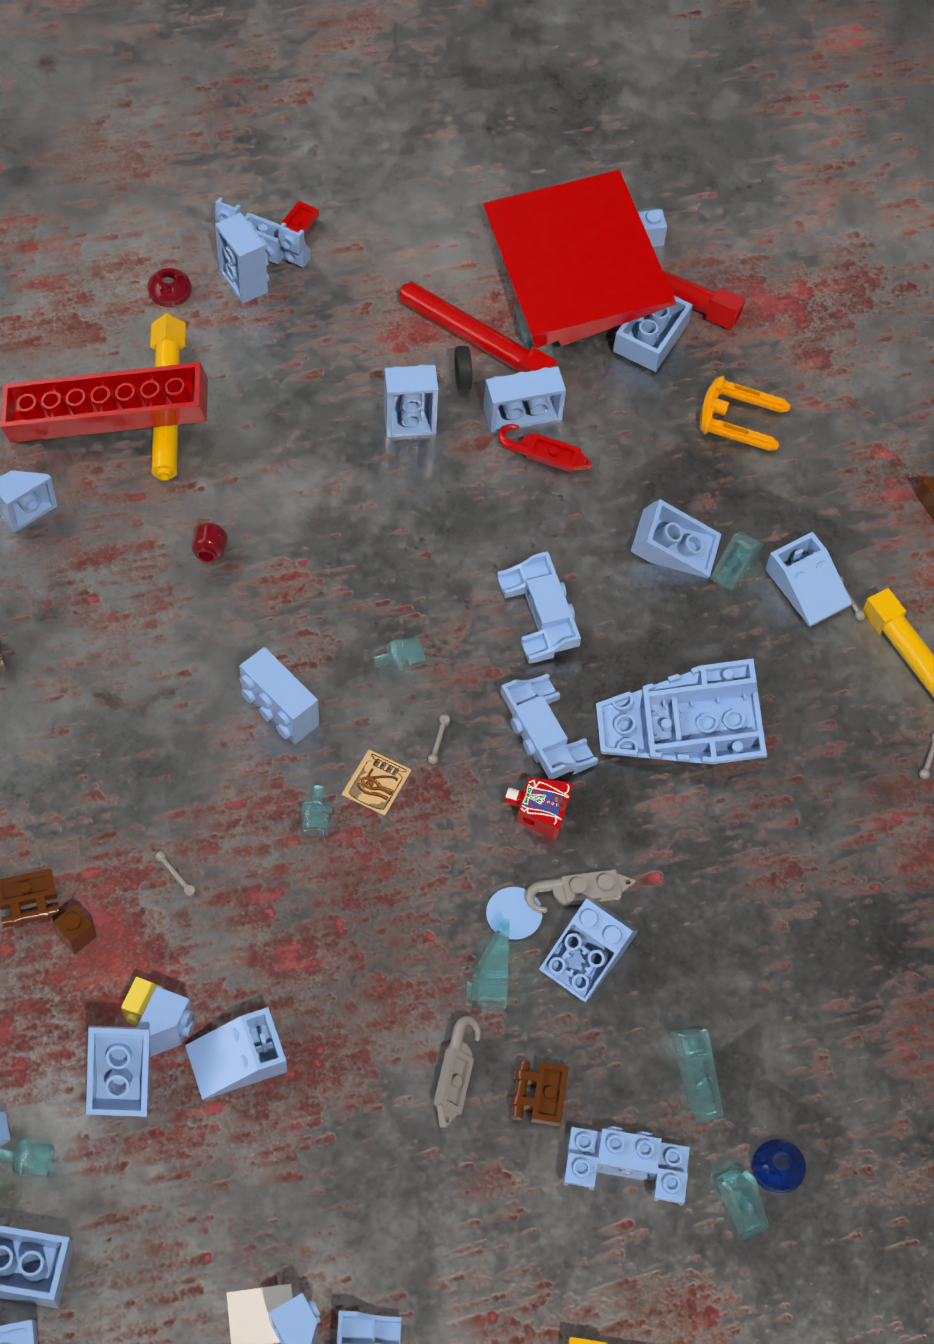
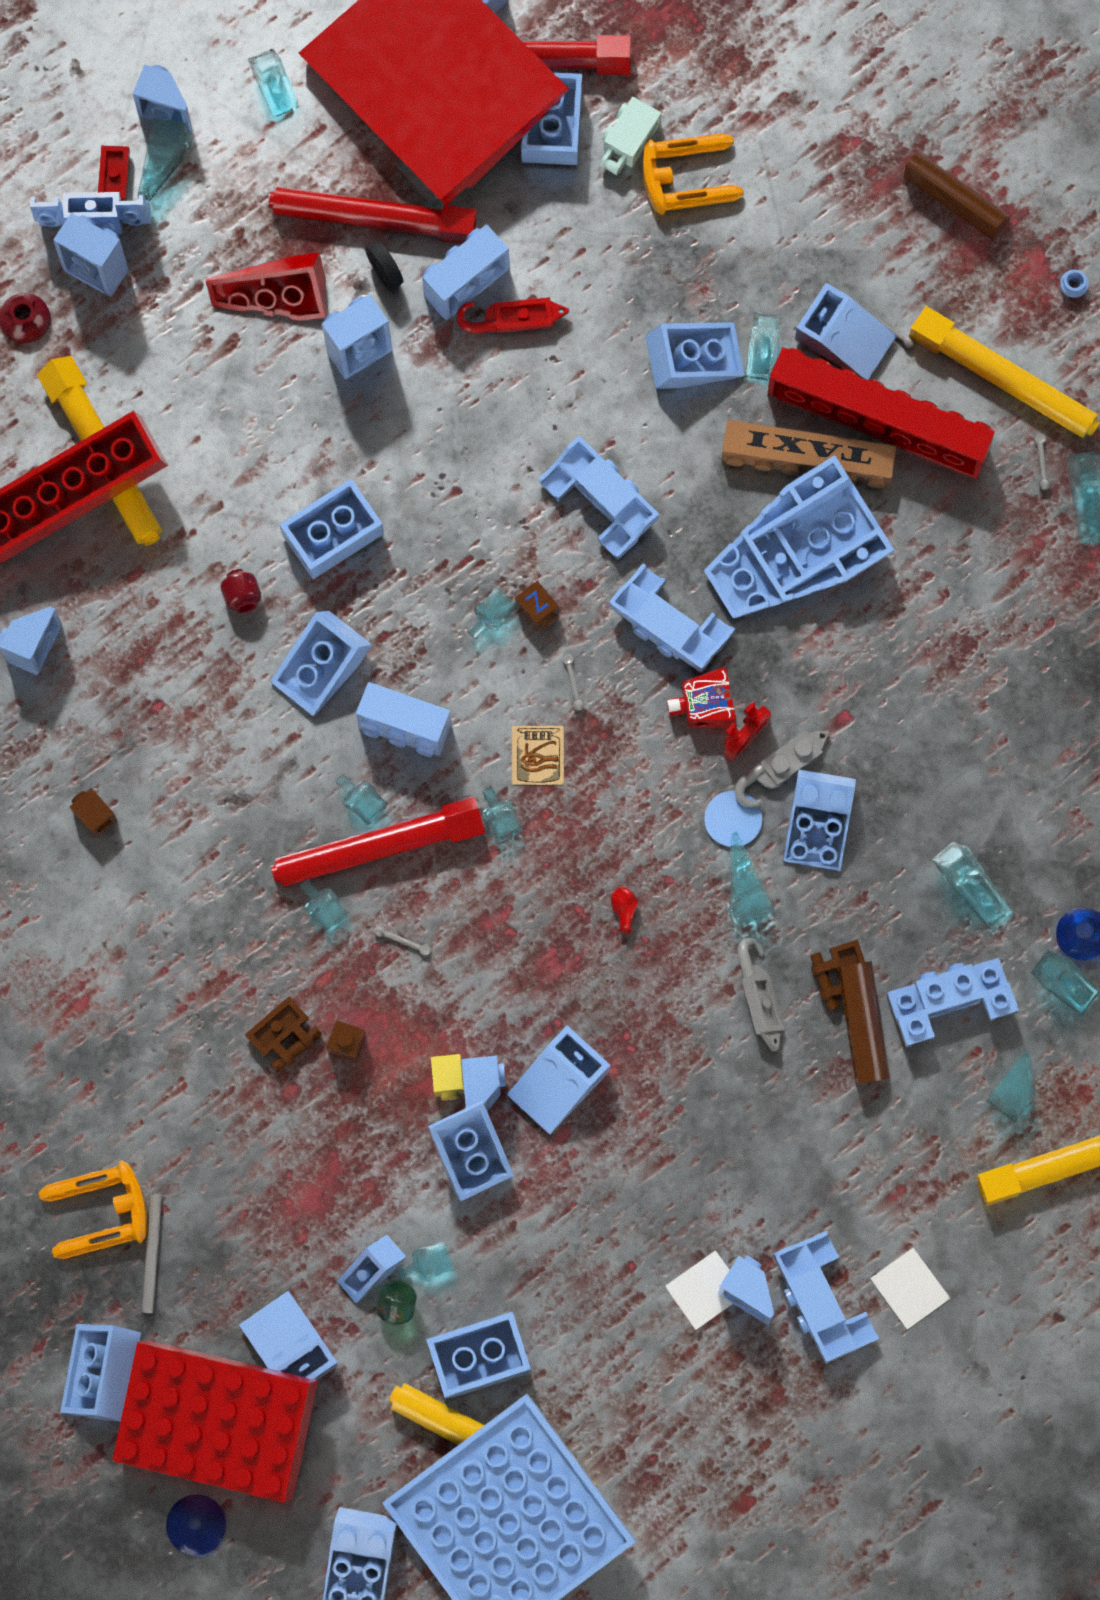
camera: 20 degrees left, 15 degrees up
none -> light blue slope [133,64,192,133]
none -> clear light blue slope [138,118,192,202]
none -> red wedge [205,252,327,321]
none -> clear light blue slope [248,48,299,118]
none -> light blue slope [270,611,372,716]
none -> red brick [271,797,485,887]
none -> light blue brick [279,479,384,580]
none -> clear light blue piece [300,880,350,932]
none -> clear light blue piece [336,774,388,825]
none -> reddish brown brick [515,580,559,631]
none -> light aqua brick [600,97,661,176]
none -> red animal [610,887,638,934]
none -> medium nougat brick [721,419,897,489]
none -> red plate [724,702,771,762]
none -> red brick [767,347,995,479]
none -> reddish brown brick [837,961,890,1084]
none -> clear light blue slope [987,1051,1035,1123]

